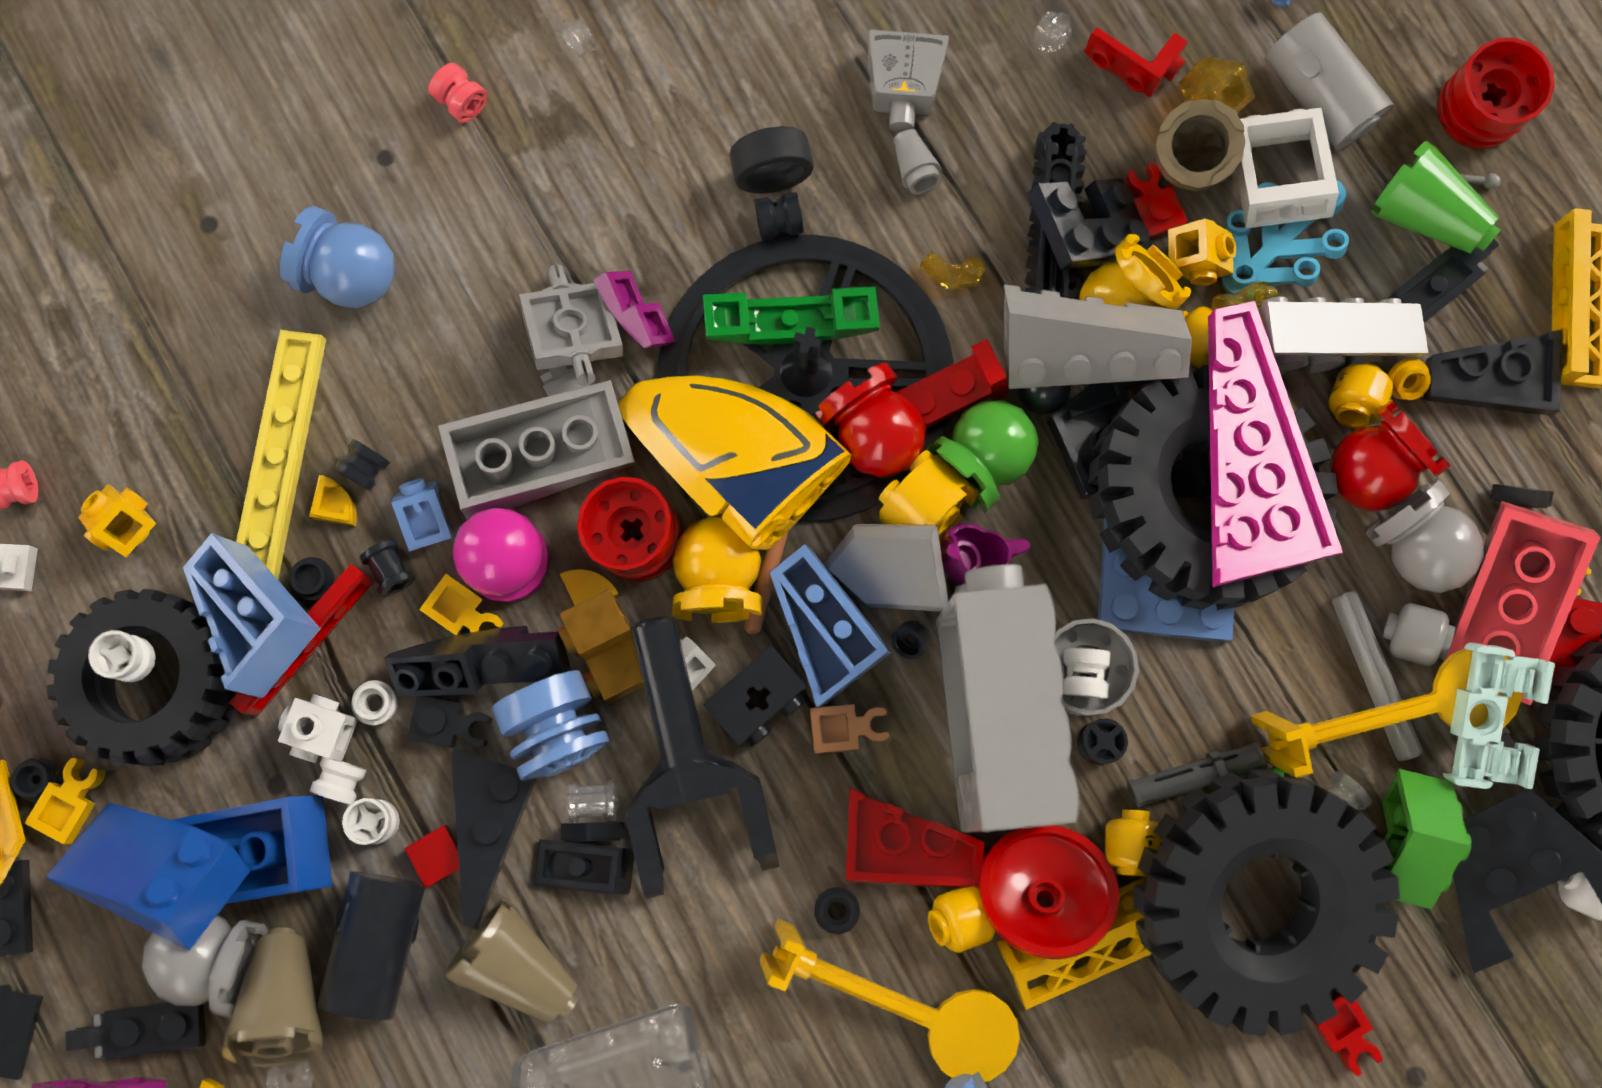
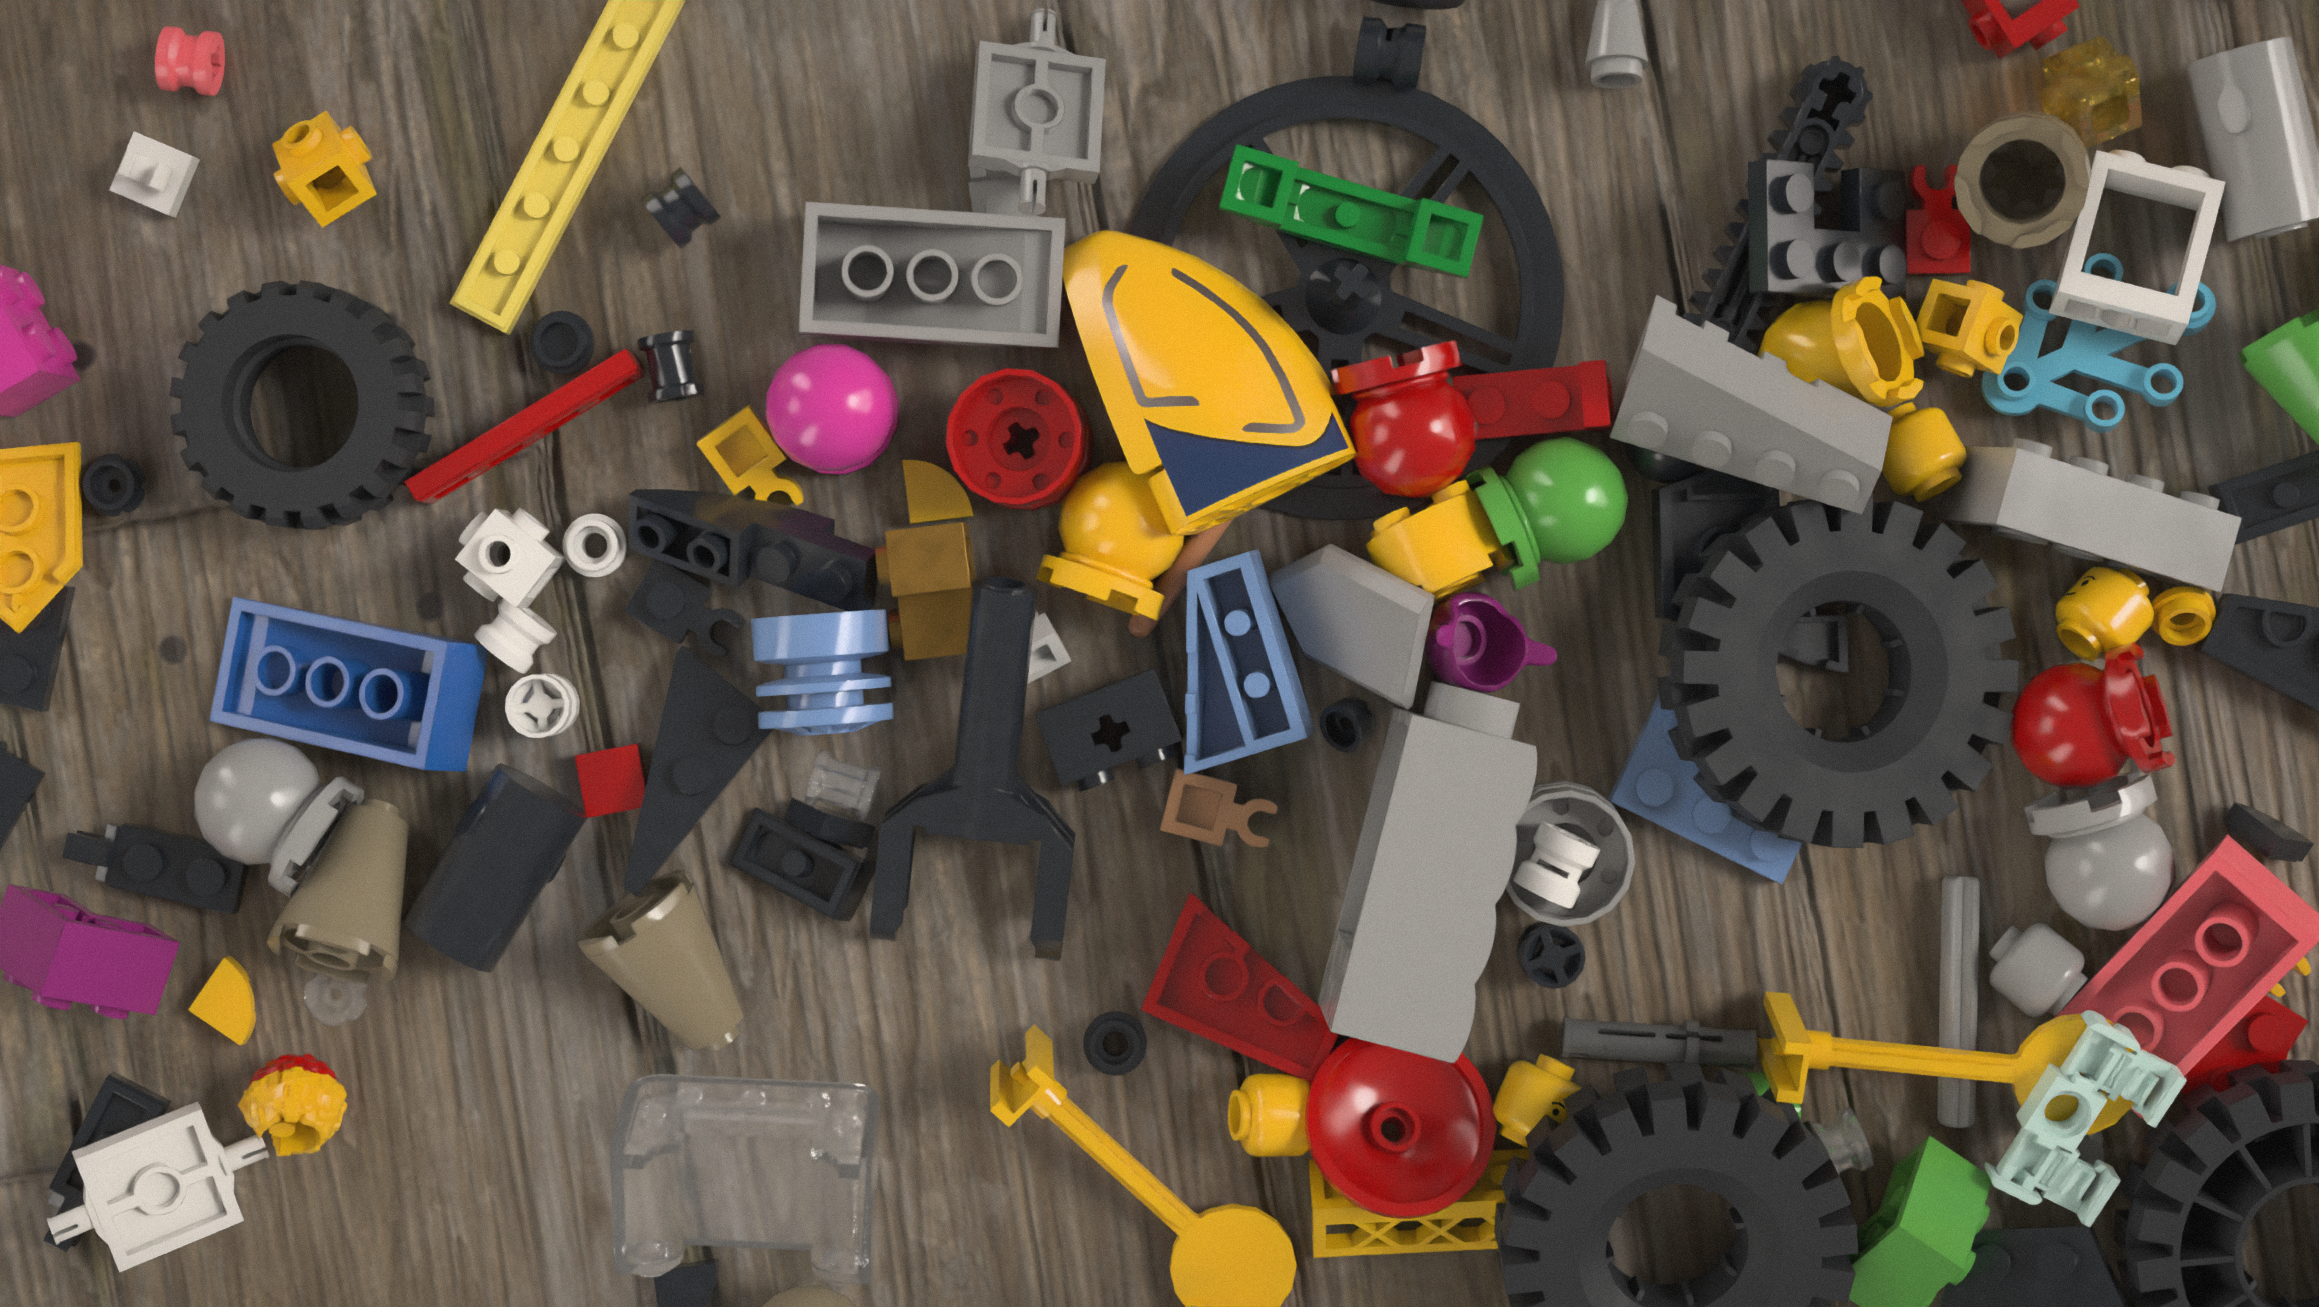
camera: 25 degrees right, 10 degrees up
yellow plate [25,757,105,844] -> none
blue slope [46,802,251,951] -> none
white wheel [88,630,155,682] -> none
medium blue wedge [183,533,321,698] -> none
yellow tile [309,475,357,527] -> none
medium blue bracket [391,478,453,551] -> none
magenta slope [593,271,676,348] -> none
clear yellow arm [919,251,985,290] -> none
wing [1208,301,1343,587] -> none
clear yellow arm [1211,281,1278,311] -> none

